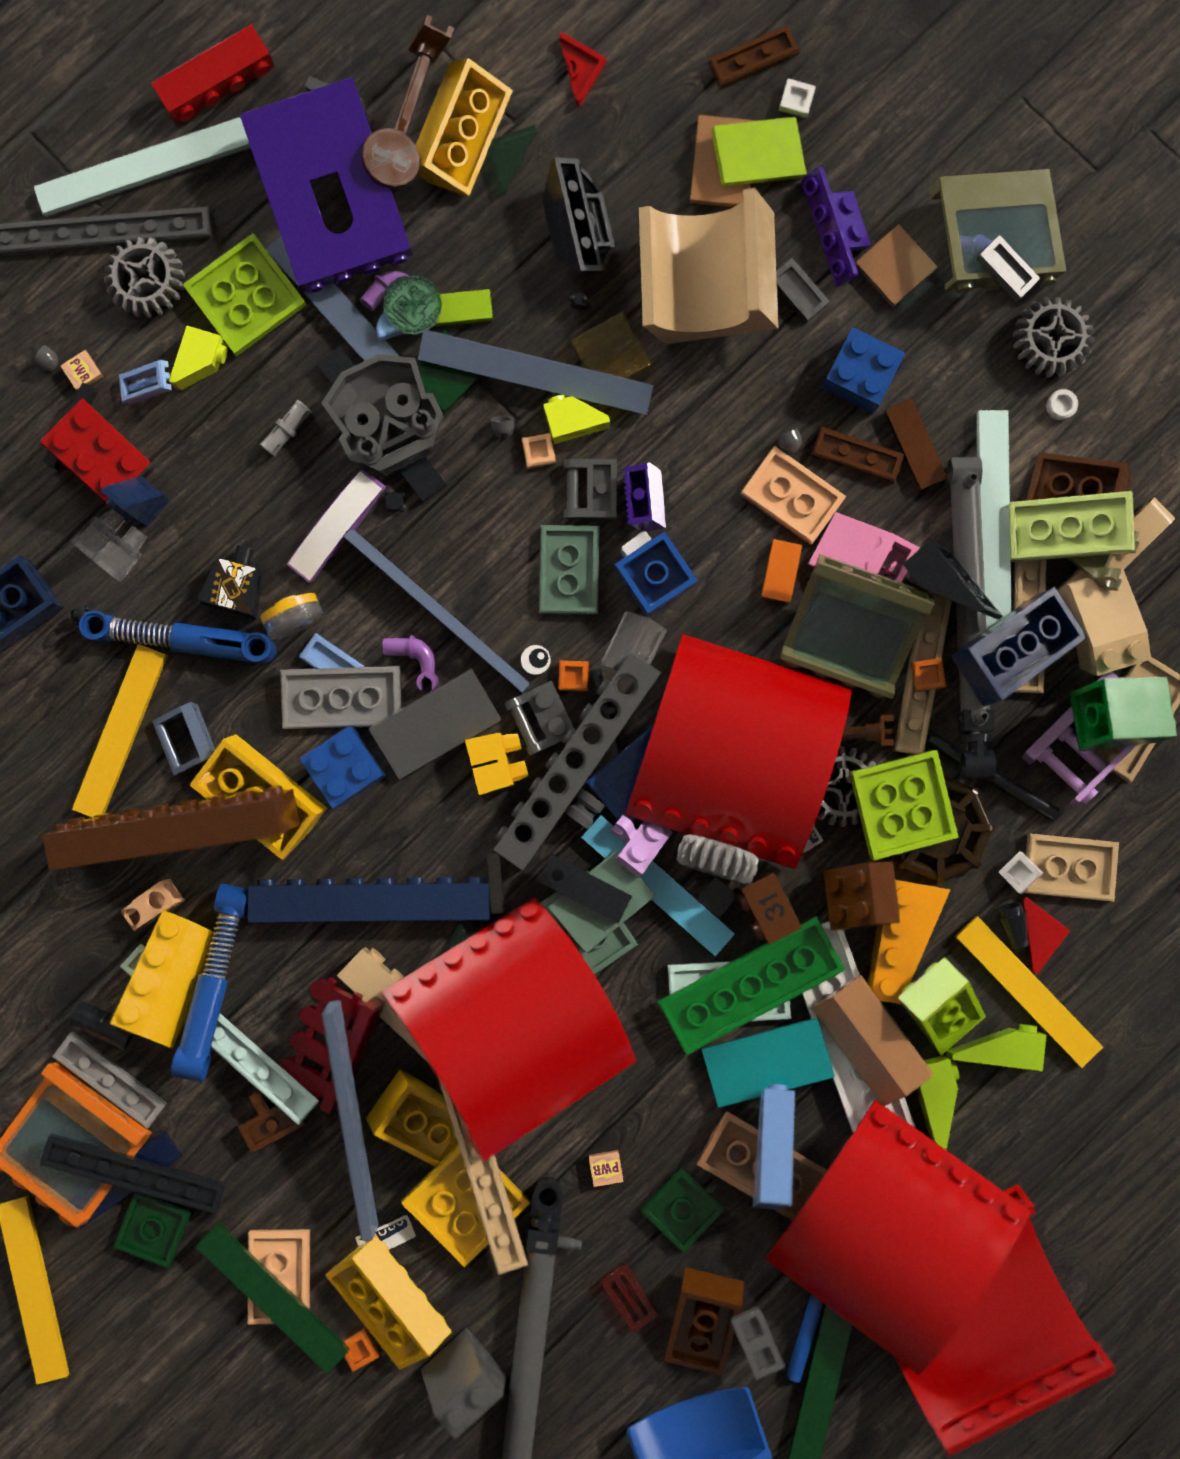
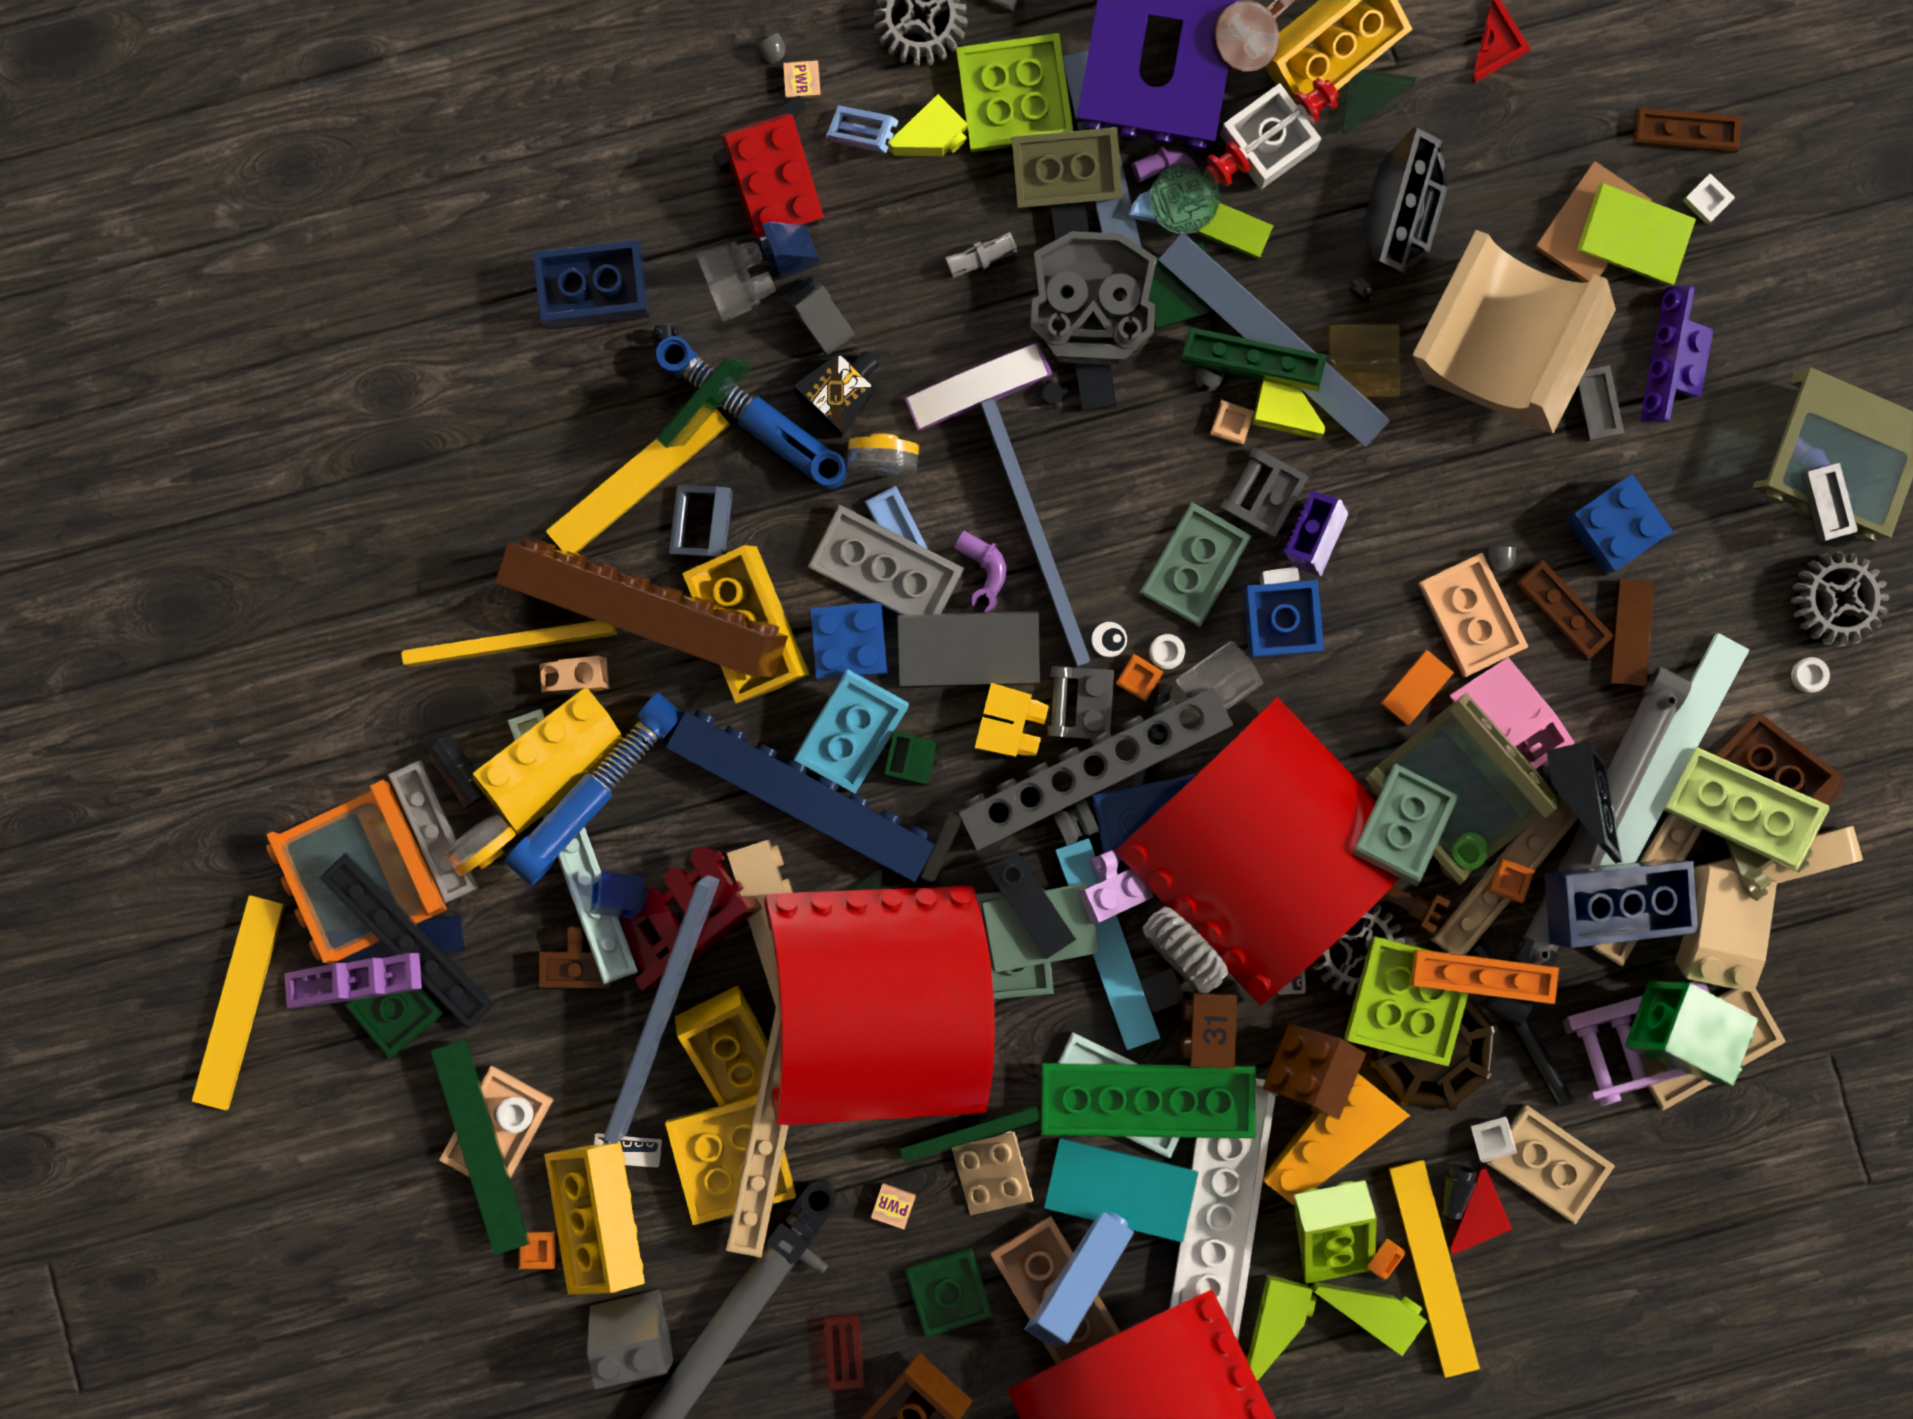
camera: 30 degrees right, 0 degrees up
medium nougat slope [811,975,933,1106] -> none
medium nougat tile [855,224,938,307] -> none
none -> medium lavender slope [284,953,422,1009]
none -> yellow tile [401,620,617,667]
none -> clear piece [443,812,517,877]
none -> white tile [496,1096,534,1133]
none -> clear blue brick [590,871,647,918]
none -> dark green tile [657,359,752,448]
none -> dark grey tile [781,276,855,356]
none -> medium azure plate [794,669,909,793]
none -> dark green piece [884,731,938,785]
none -> dark green tile [900,1104,1040,1162]
none -> tan hinge [952,1130,1034,1215]
none -> olive plate [1012,127,1123,208]
none -> white tile [1149,634,1185,670]
none -> dark green tile [1181,327,1327,392]
none -> white brick [1205,78,1339,190]
none -> sand green tile [1352,763,1459,886]
none -> orange tile [1367,1238,1406,1280]
none -> orange plate [1410,949,1559,1004]
none -> bright green tile [1451,832,1489,870]

